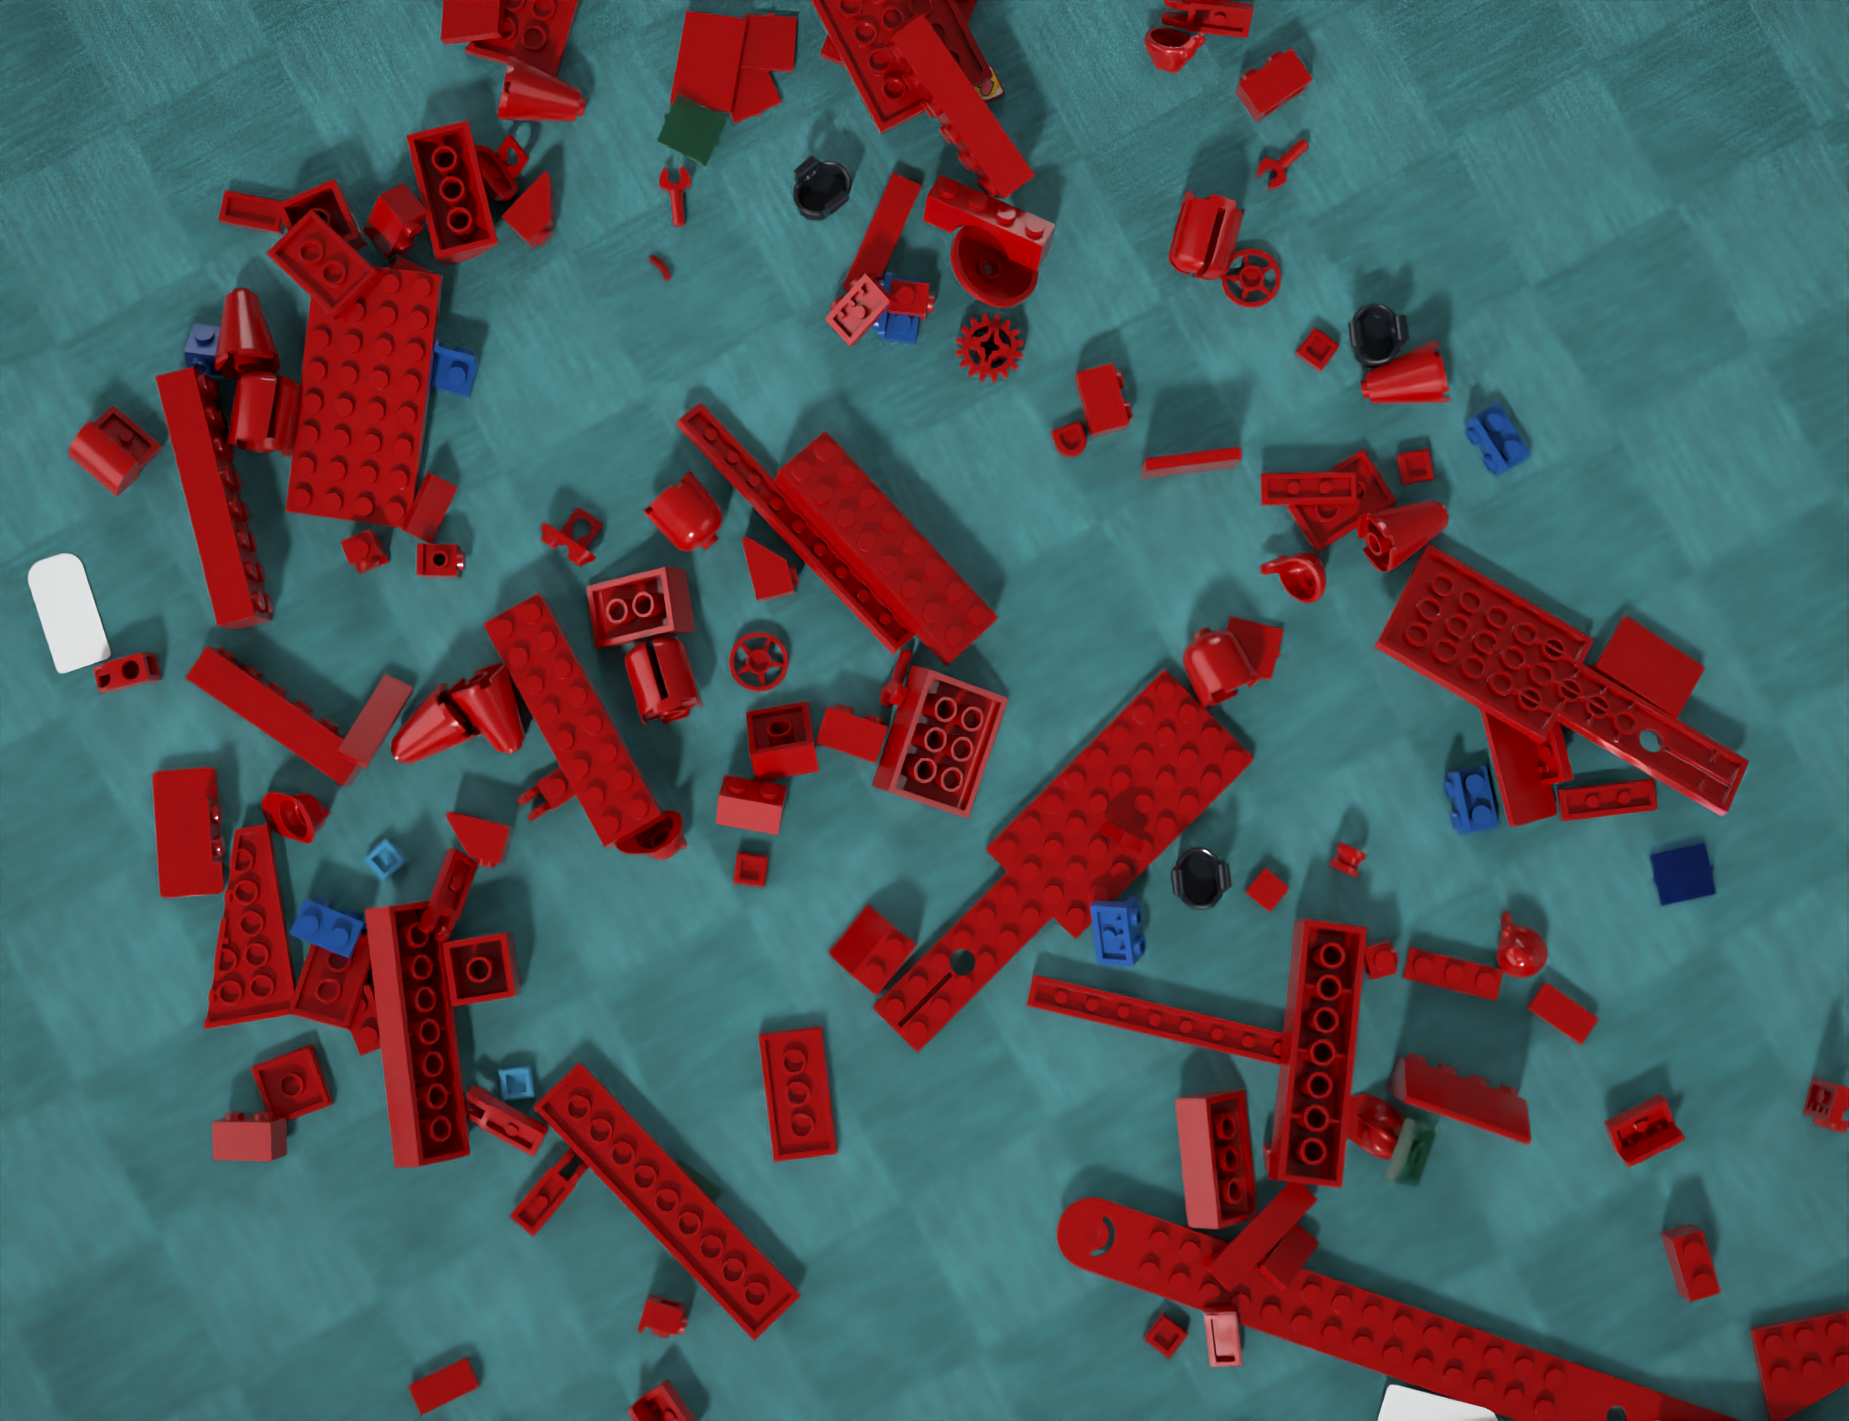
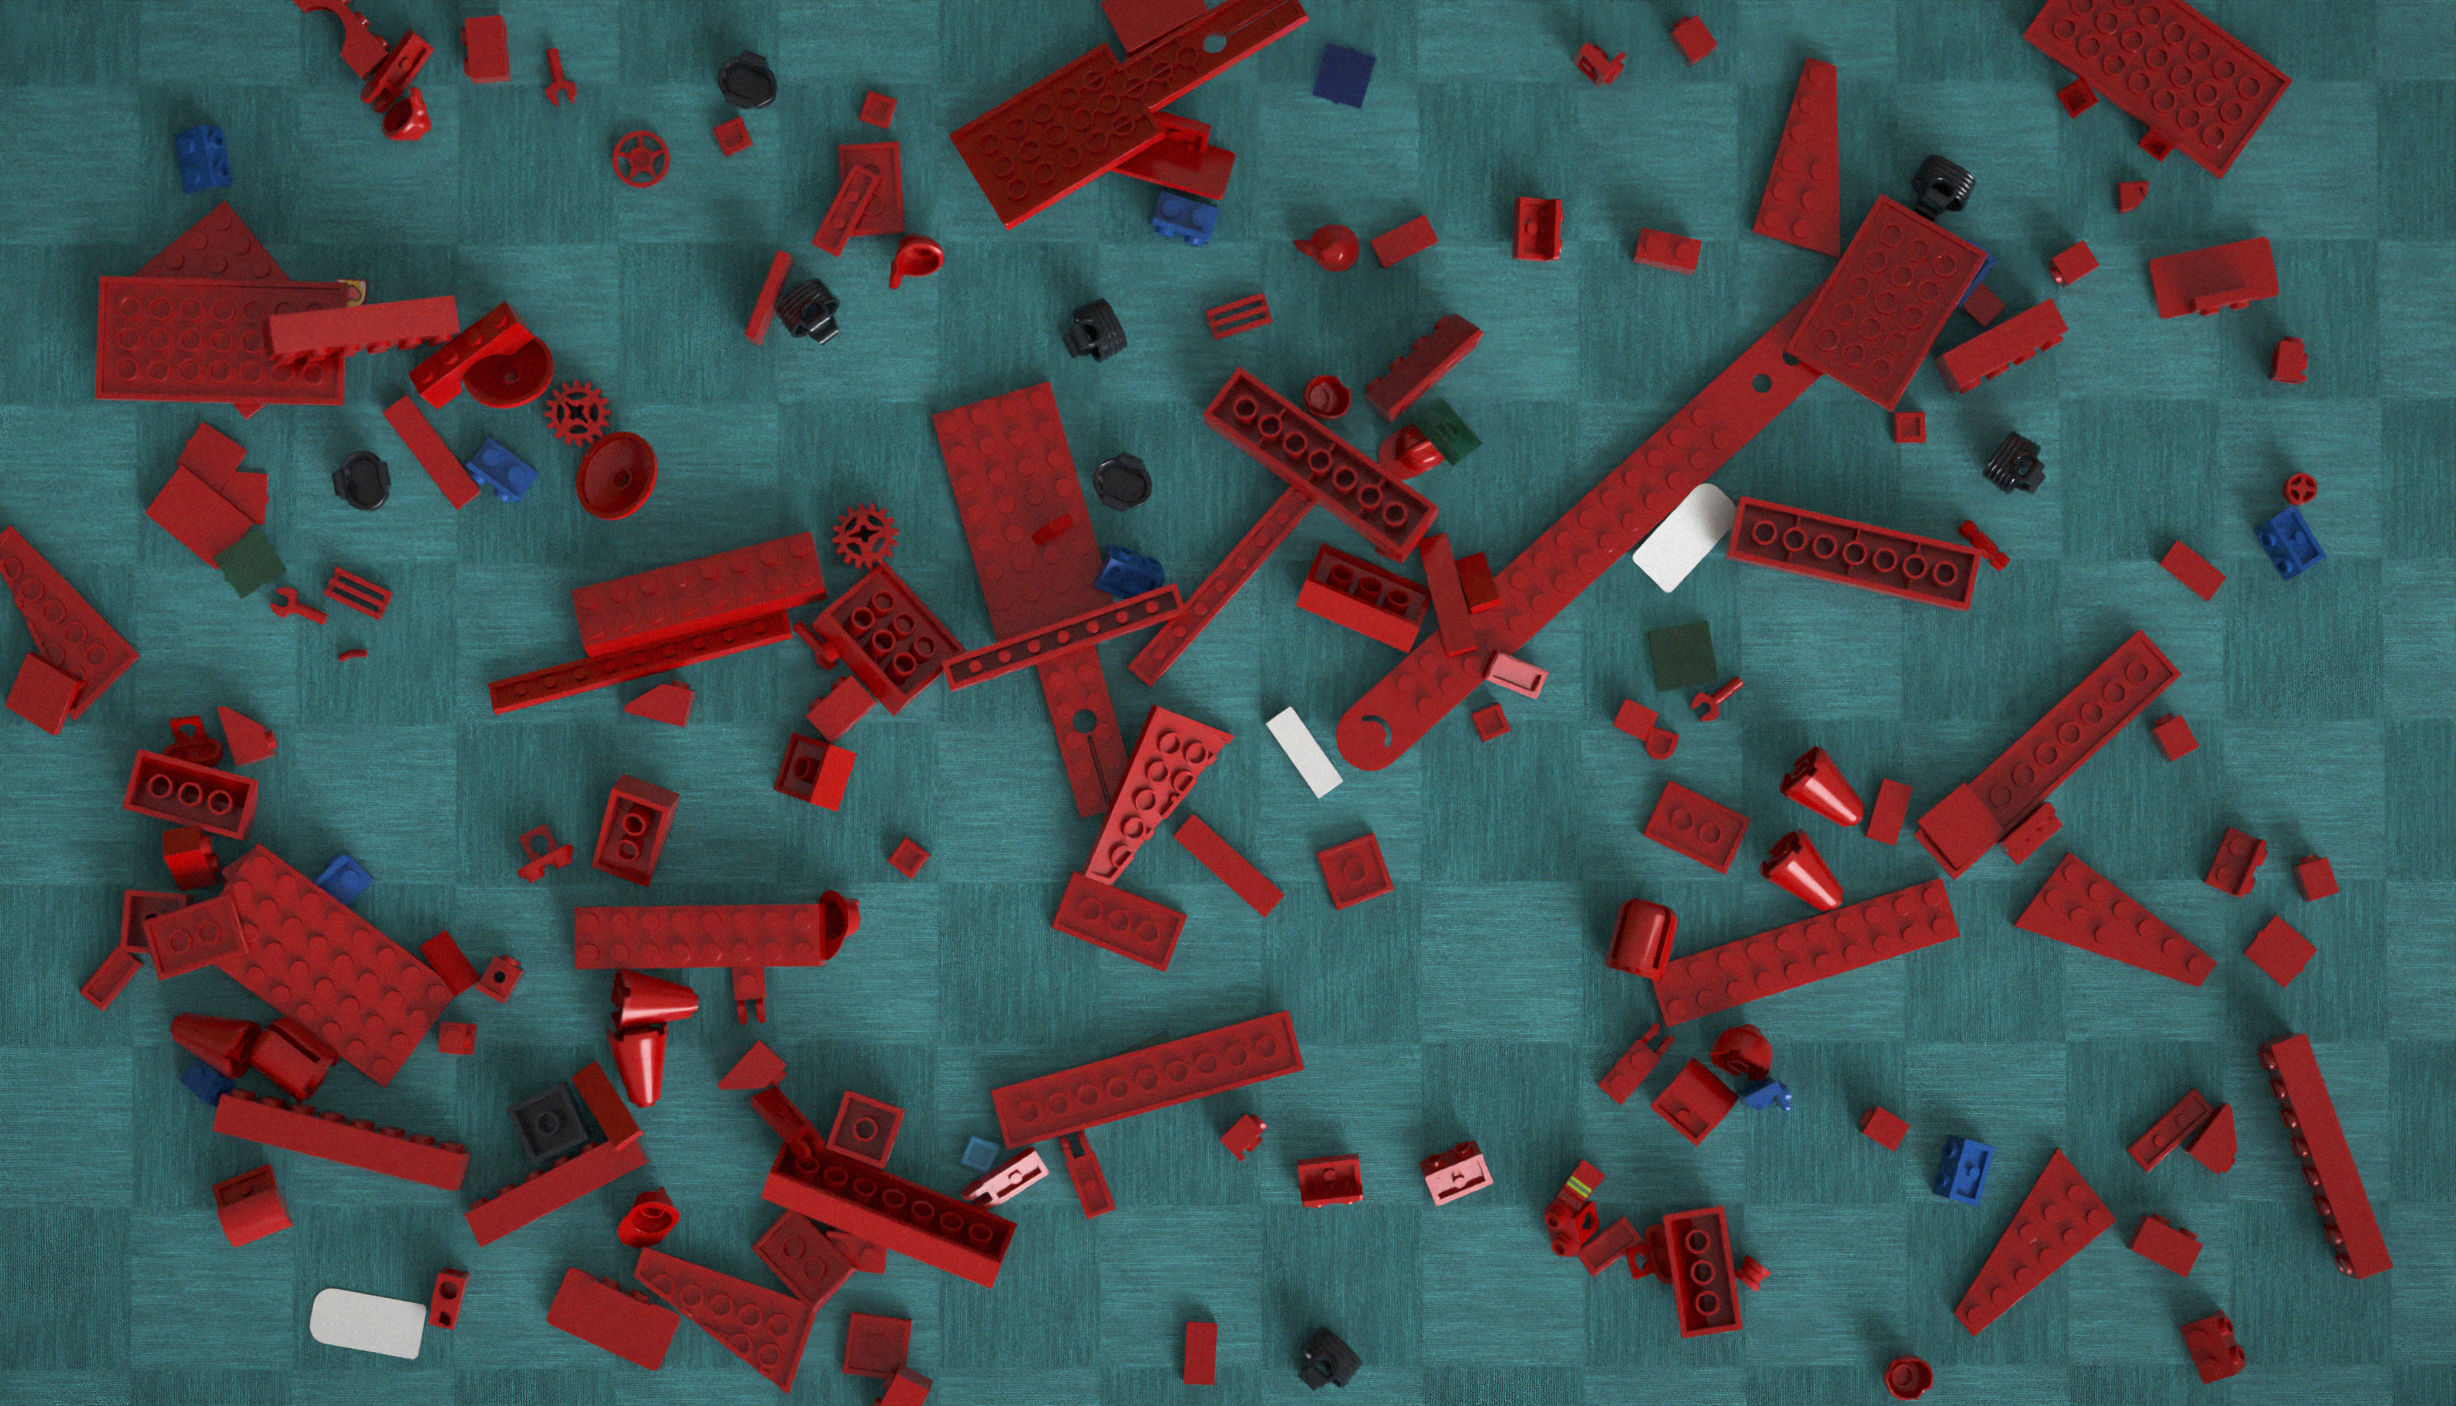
camera: 65 degrees left, 0 degrees up
blue bracket [289,896,367,959] -> none
dark azure tile [363,837,409,882] -> none
red cone [497,56,587,122] -> none
red cylinder [625,636,703,726] -> none
red cylinder [643,471,724,552] -> none
brick [716,775,787,835] -> none
red wheel [729,632,789,692] -> none
bracket [825,273,895,346] -> none
red slope [828,904,917,996] -> none
red bracket [888,279,935,321] -> none
red tile [1050,420,1087,458] -> none
red brick [1074,363,1133,438] -> none
red cylinder [1168,191,1246,280] -> none
red cylinder [1182,627,1261,708] -> none
red piece [1226,616,1284,680] -> none
red tile [1244,867,1290,913] -> none
red wheel [1328,842,1368,878] -> none
red cone [1356,500,1449,572] -> none
red cone [1360,339,1451,404] -> none
red brick [1363,938,1399,980] -> none
red plate [1401,947,1504,1001] -> none
blue bracket [1464,402,1532,477] -> none
red tile [1556,778,1658,821] -> none
none -> red tile [323,566,393,621]
none -> black brick [506,1081,593,1165]
none -> red dish [576,431,658,521]
none -> black piece [776,278,840,346]
none -> red gear [832,503,899,570]
none -> red brick [941,583,1186,692]
none -> black piece [1062,298,1128,362]
none -> red wing [1081,704,1235,886]
none -> red tile [1173,814,1285,918]
none -> red tile [1206,292,1273,341]
none -> white tile [1266,706,1343,799]
none -> red hair [1302,375,1351,421]
none -> red tile [1316,832,1395,911]

